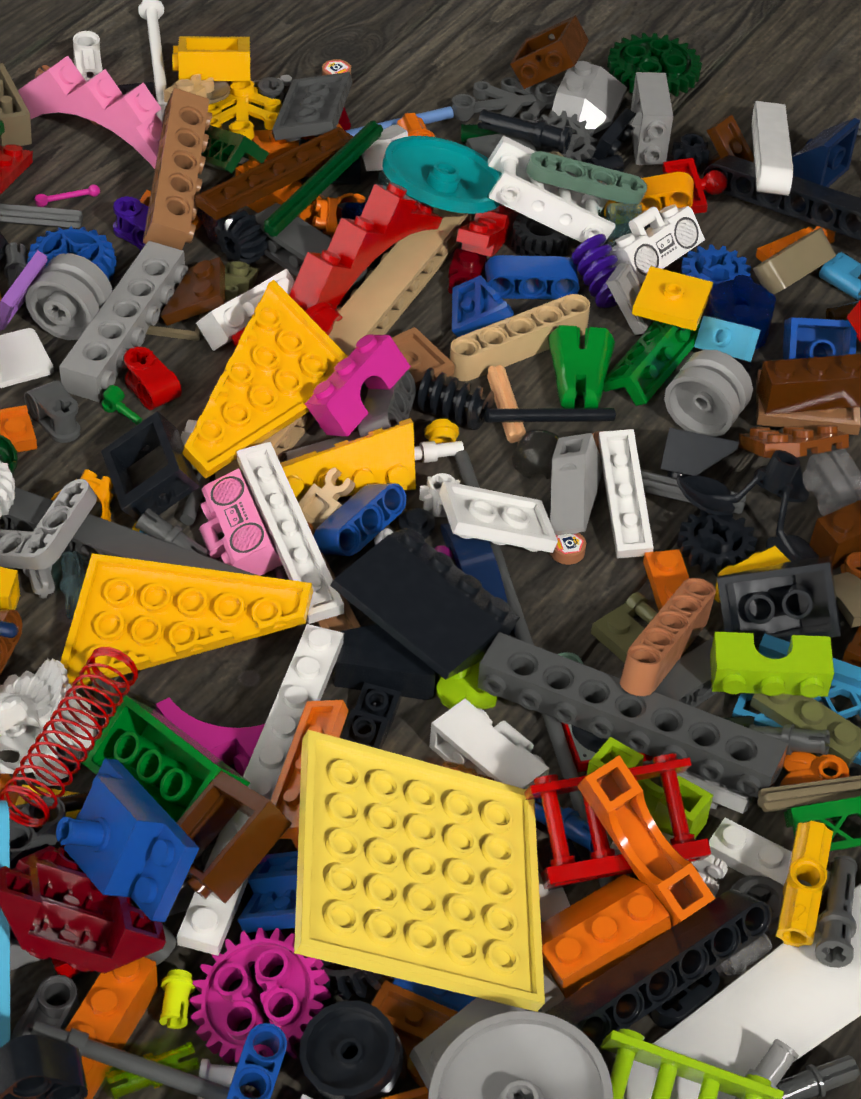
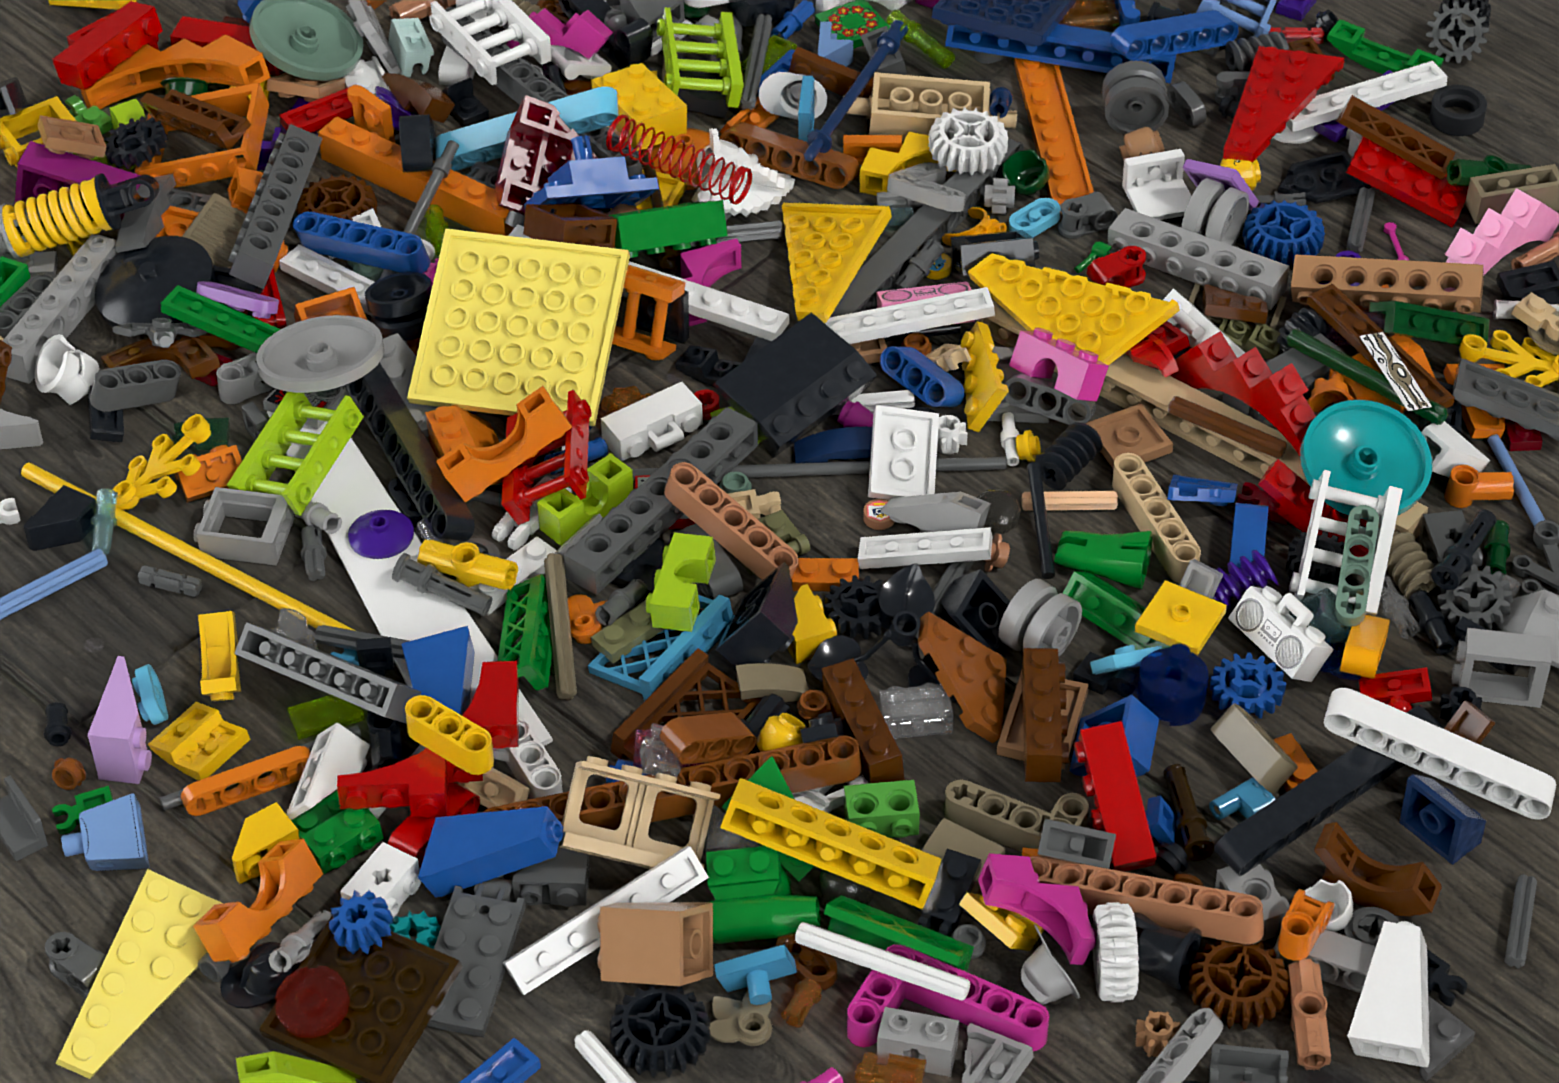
camera: 105 degrees right, 0 degrees up
none -> dark purple dish [348,510,414,559]
none -> red bush [694,389,720,420]
none -> tan plate [728,489,781,526]
none -> light grey gear [984,178,1015,215]
none -> medium azure plate [1009,198,1061,237]
none -> reddish brown axle [1168,396,1287,459]
none -> sticker [1359,332,1432,411]

